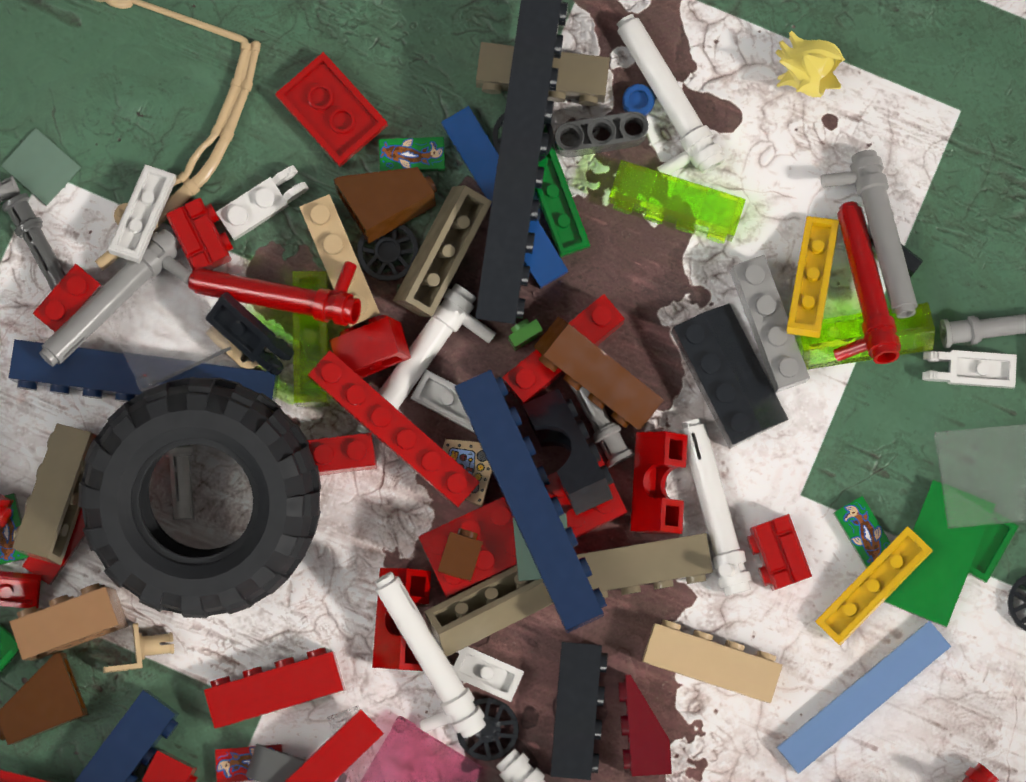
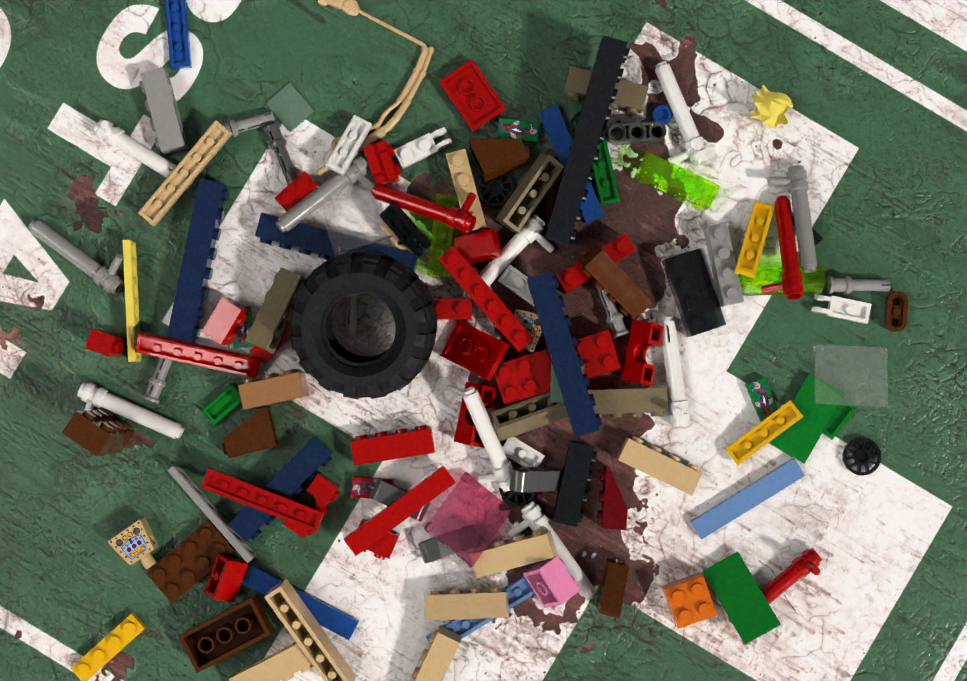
camera: 10 degrees right, 5 degrees up
tan bracket [103,623,174,673] -> none
reddish brown brick [438,528,483,582] -> none
bright green plate [508,319,543,351] -> none
black arch [523,388,614,515] -> none
red brick [746,514,812,591] -> none
none -> red plate [440,320,509,381]
none -> dark grey beam [509,466,562,493]

